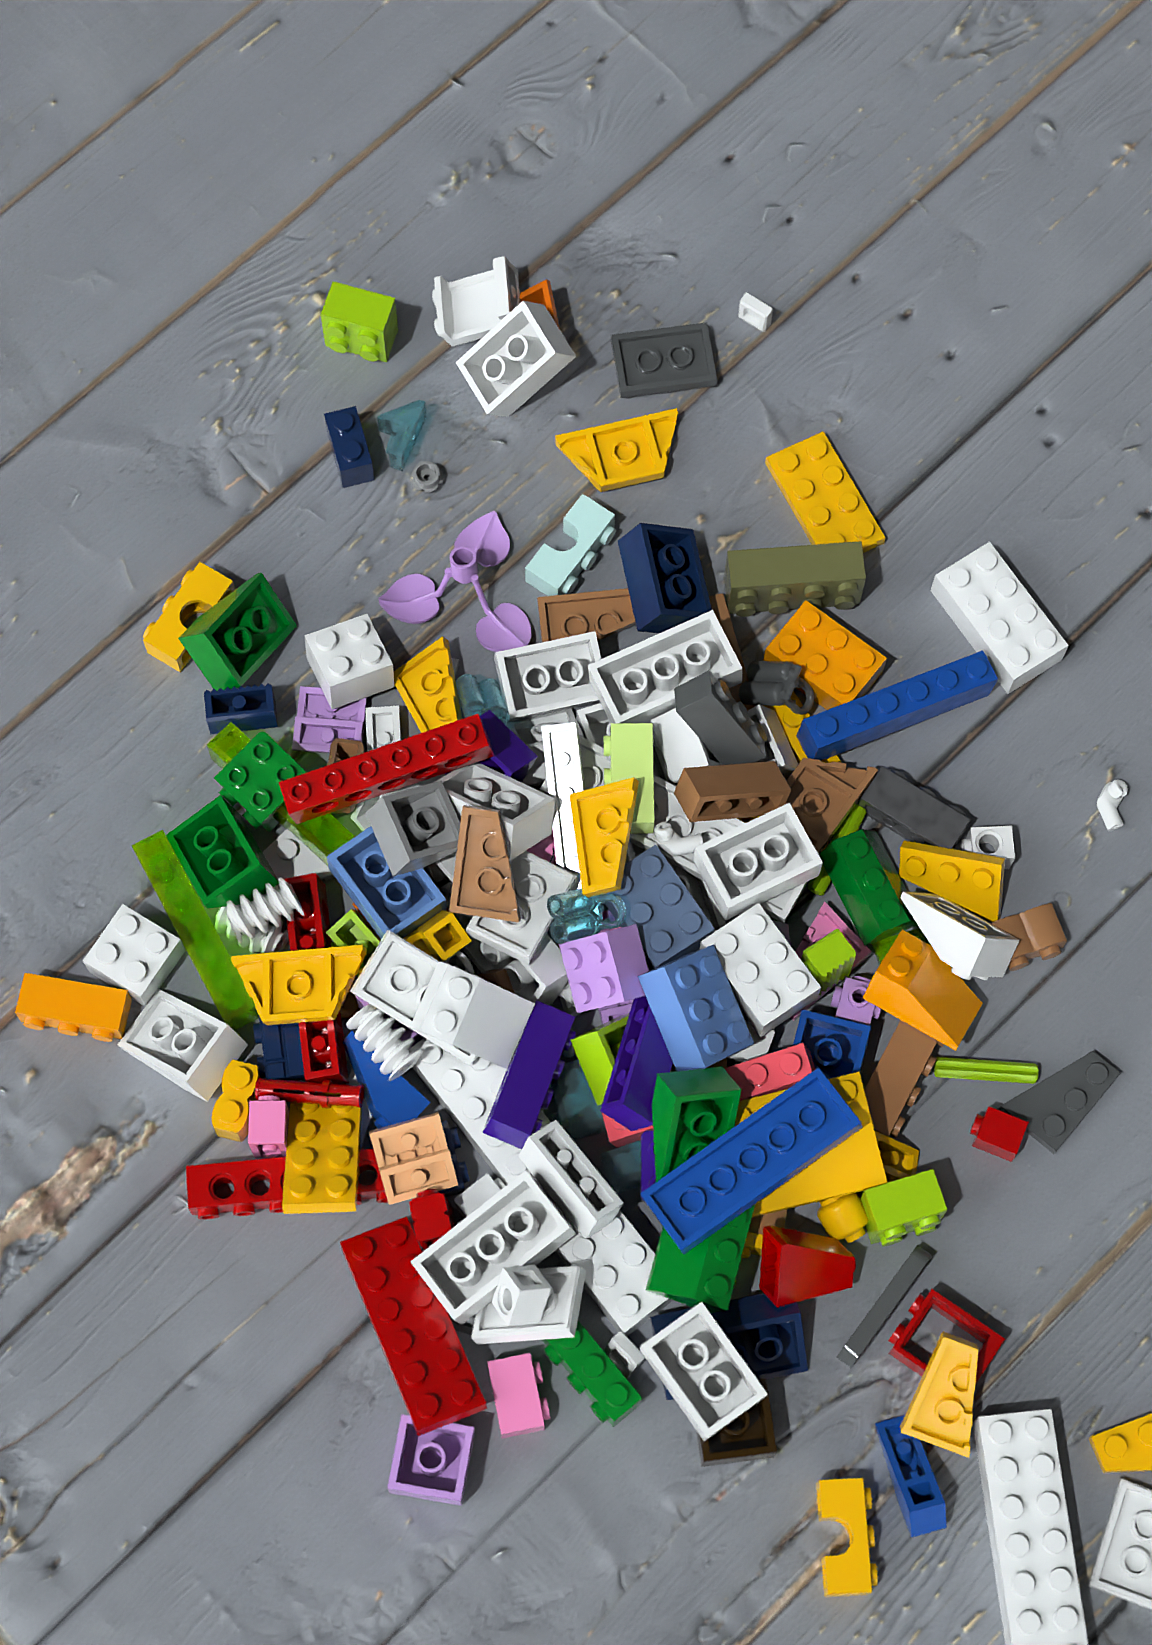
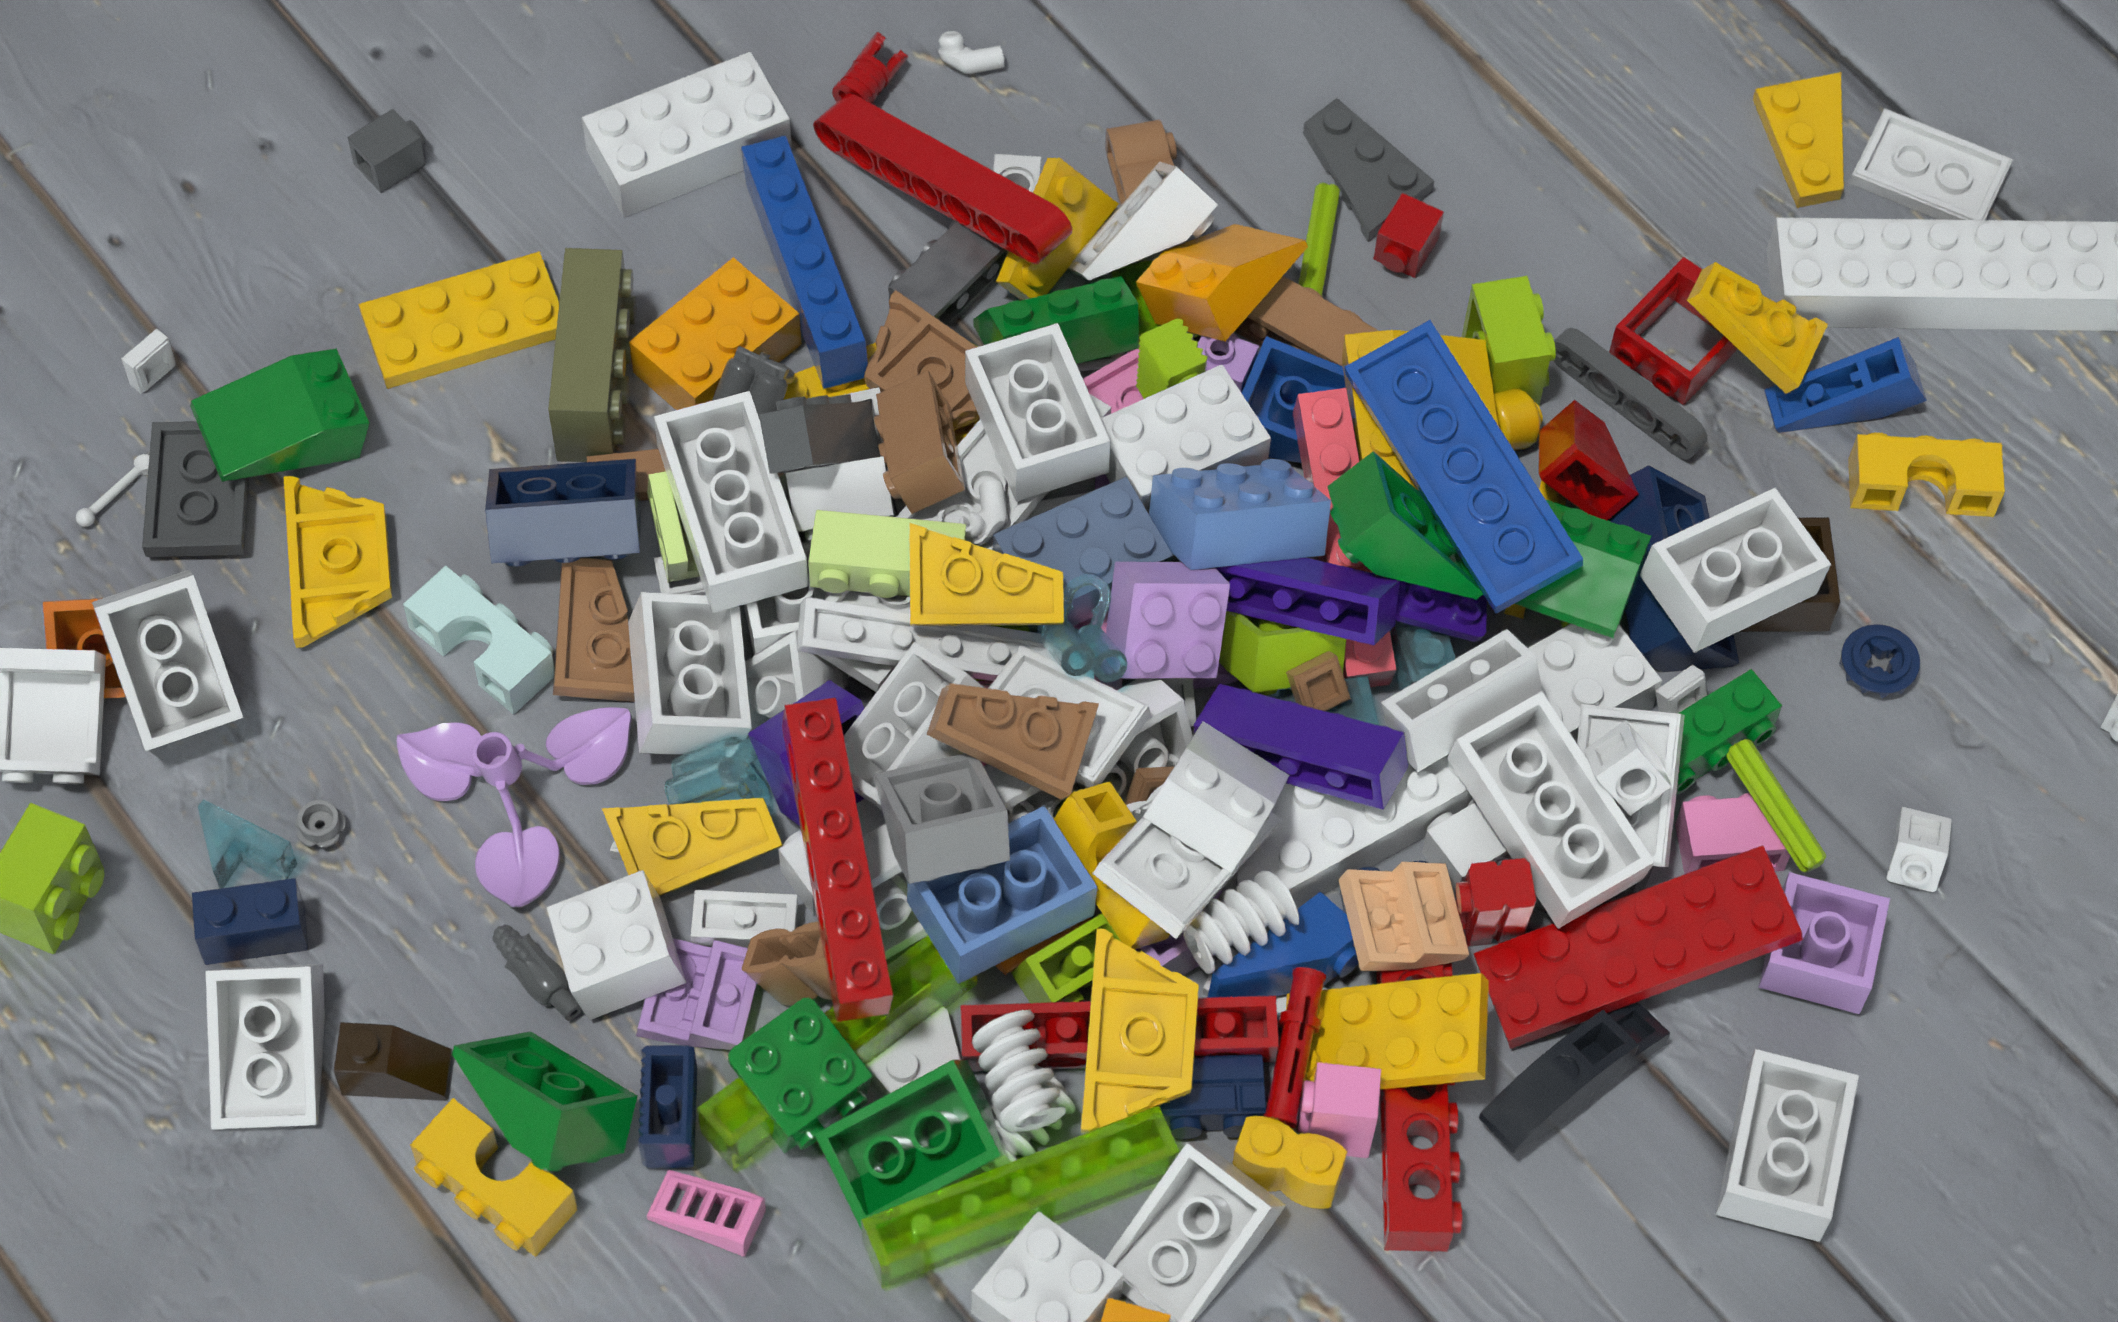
camera: 85 degrees left, 10 degrees down
none -> white hinge [76,454,149,527]
none -> green slope [190,348,370,482]
none -> white slope [206,964,325,1129]
none -> dark brown slope [333,1022,452,1101]
none -> dark grey brick [348,109,426,193]
none -> dark grey piece [492,925,582,1021]
none -> bright pink slope [647,1170,766,1257]
none -> red beam [813,93,1073,265]
none -> red hinge [832,32,908,104]
none -> medium nougat tile [1286,651,1351,711]
none -> black slope [1478,1002,1670,1154]
none -> white brick [1715,1049,1859,1242]
none -> lime axle [1727,739,1826,873]
none -> dark blue gear [1839,624,1920,699]
none -> white bracket [1887,807,1952,892]

